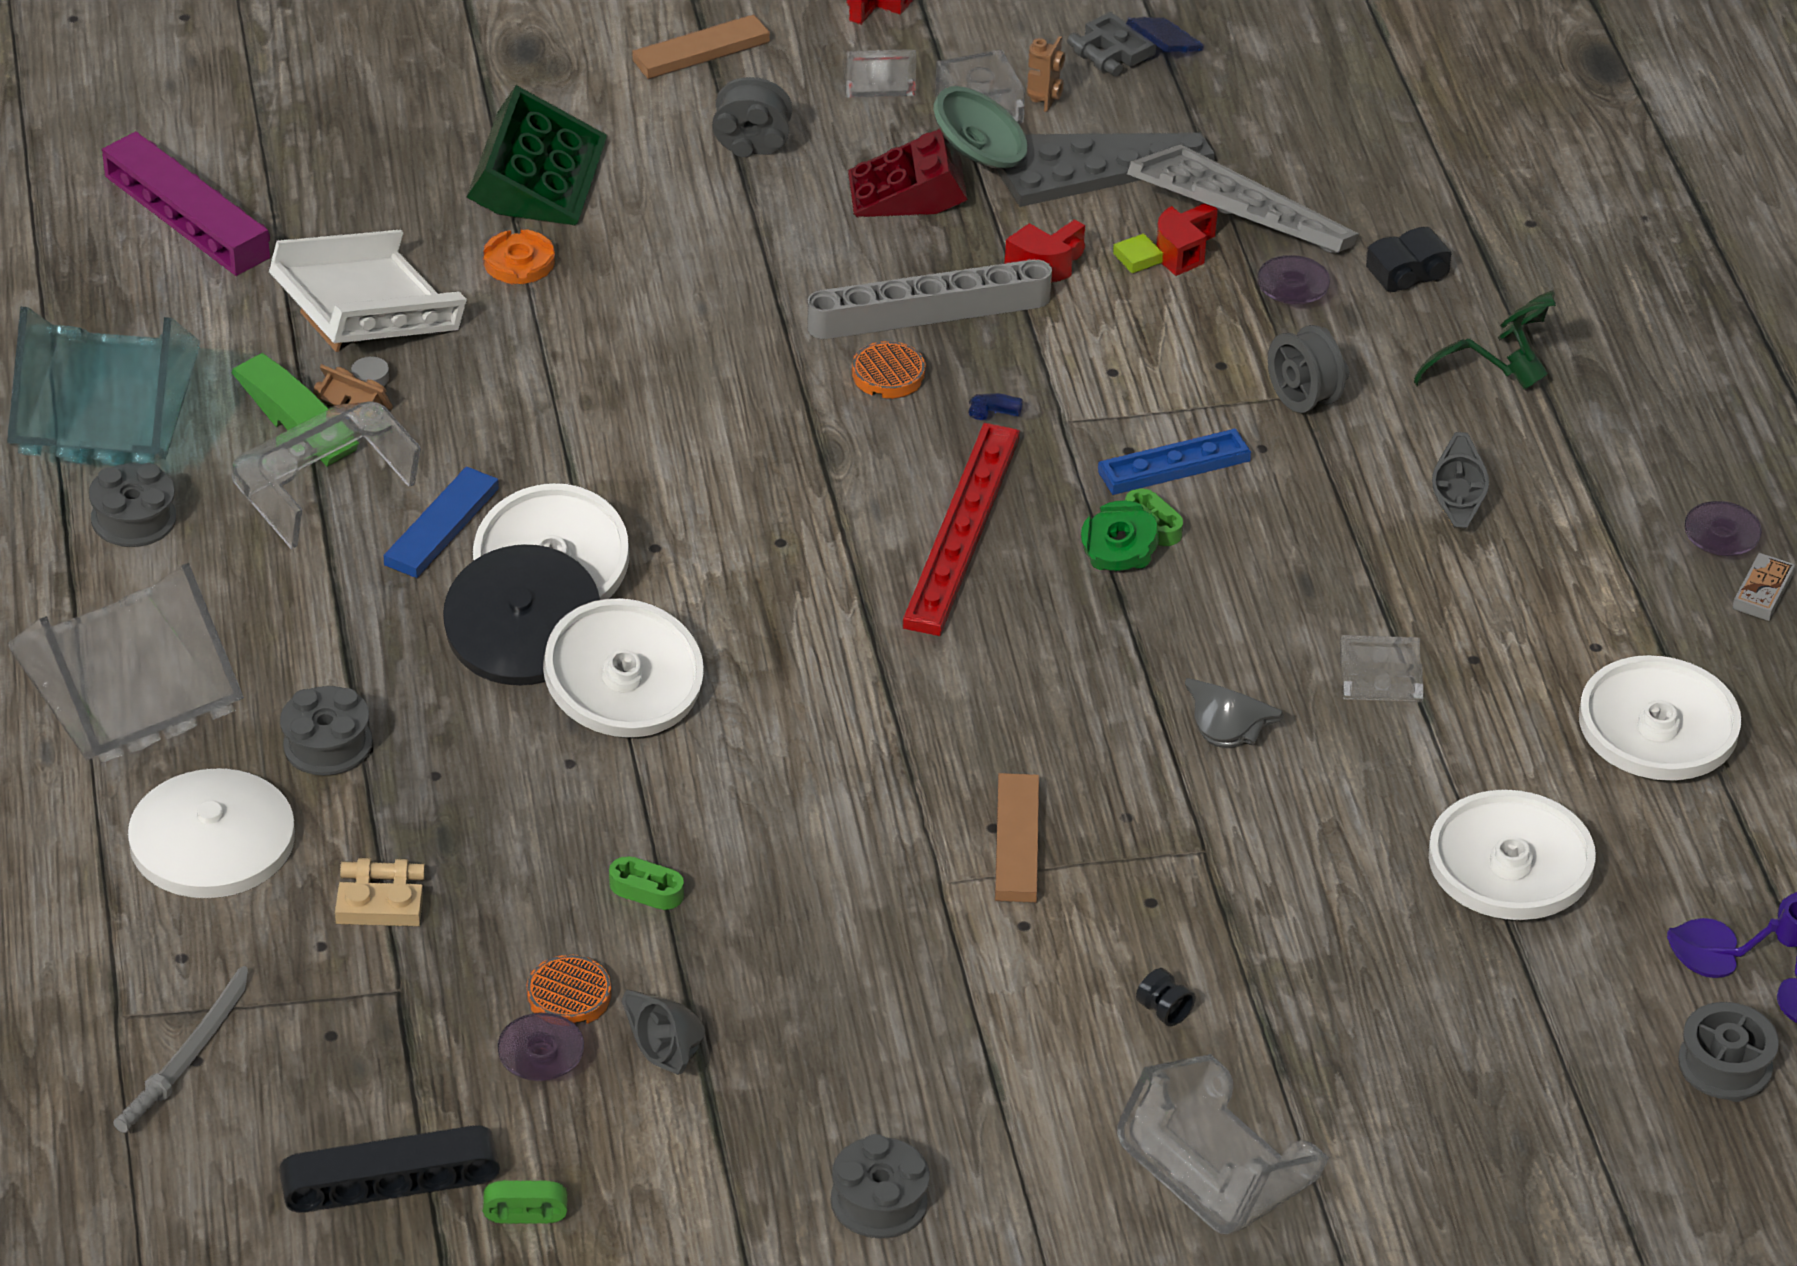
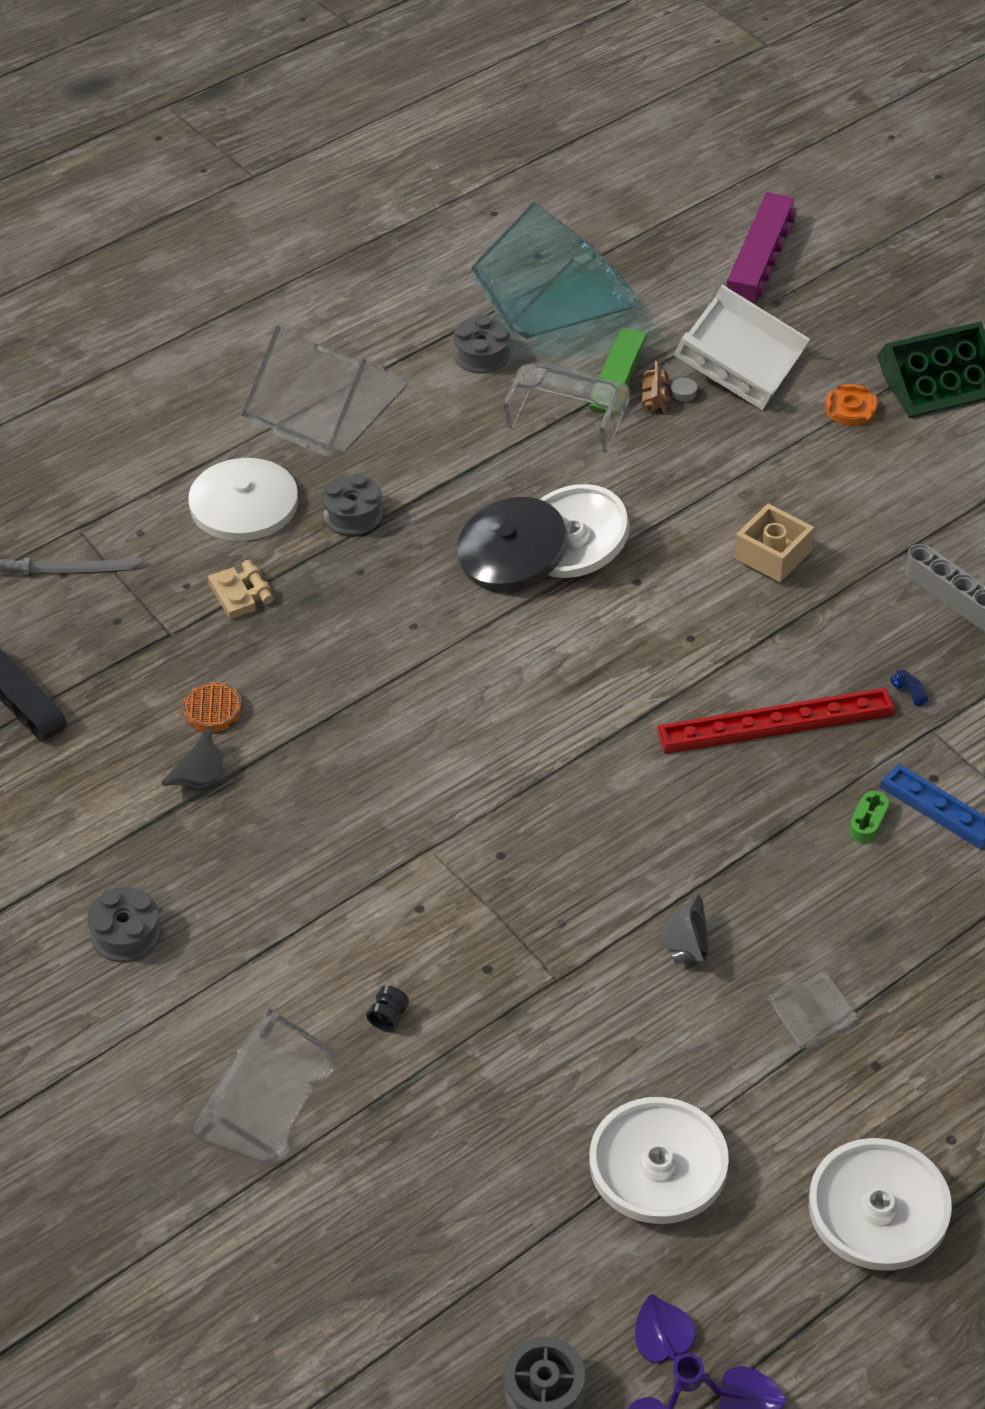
camera: 65 degrees right, 5 degrees up
blue tile [383,466,499,578] -> none
bright green beam [482,1181,568,1224] -> none
clear purple dish [498,1013,584,1081] -> none
white dish [543,599,704,737] -> none
bright green beam [609,856,684,910] -> none
tile [852,341,926,399] -> none
medium nougat tile [995,773,1039,902] -> none
green plate [1081,500,1159,571] -> none
none -> tan brick [734,503,815,583]

